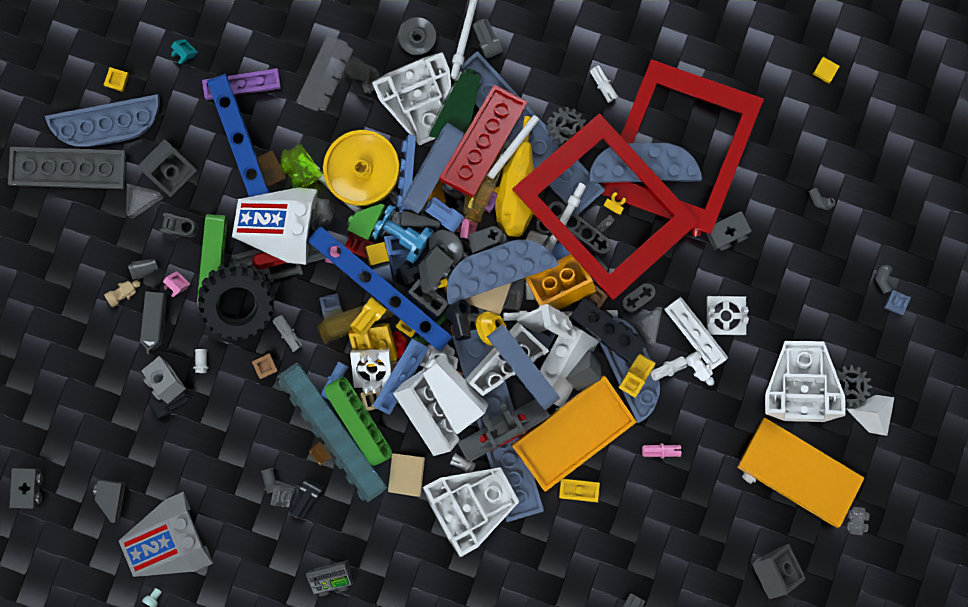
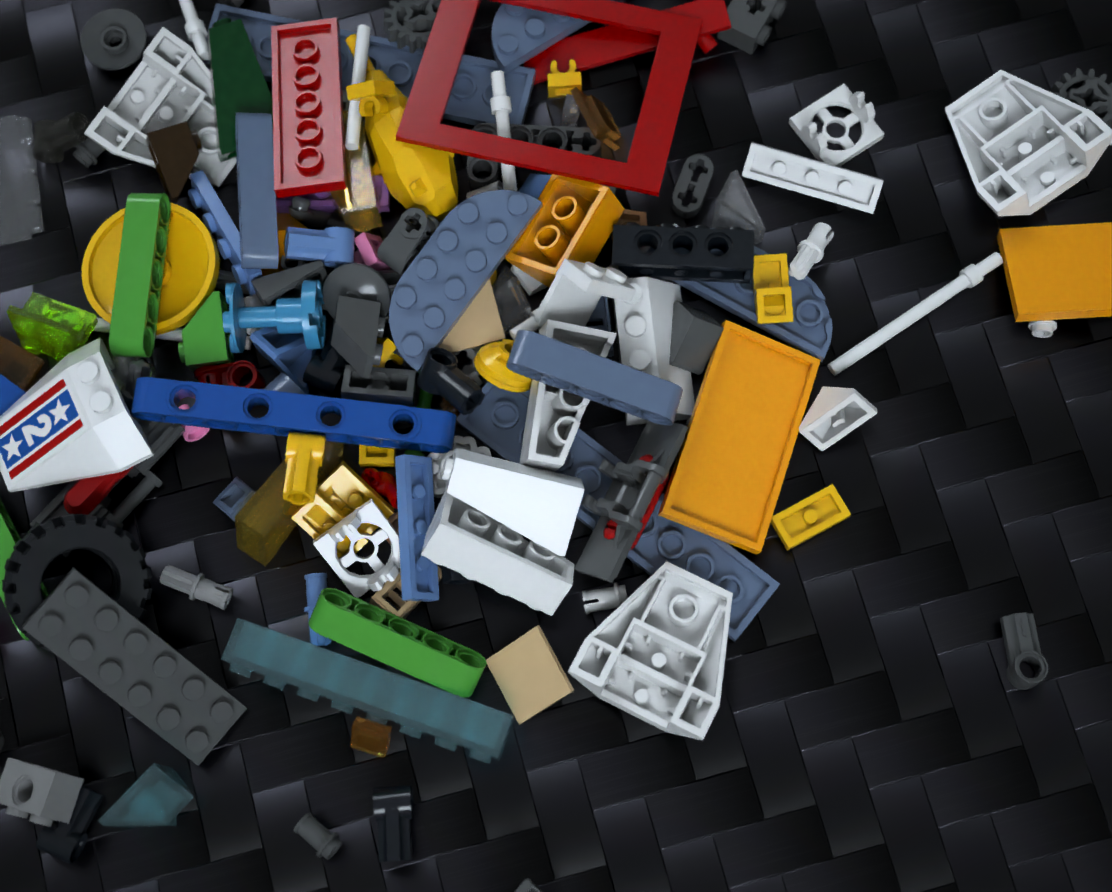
camera: 25 degrees left, 10 degrees down
white pin [193,349,209,373] -> none
medium nougat plate [252,354,278,379] -> none
clear plate [271,485,293,507] -> none
yellow tile [365,242,389,266] -> none
bright pink axle [642,443,681,459] -> none
white piece [685,351,714,386] -> none
none -> dark grey plate [22,568,247,766]
none -> clear light blue slope [98,763,194,828]
none -> bright green beam [109,193,171,358]
none -> dark brown slope [146,121,202,204]
none -> yellow tile [346,80,396,117]
none -> clear orange piece [571,87,622,151]
none -> white slope [799,386,878,452]
none -> white bar [827,252,1003,376]

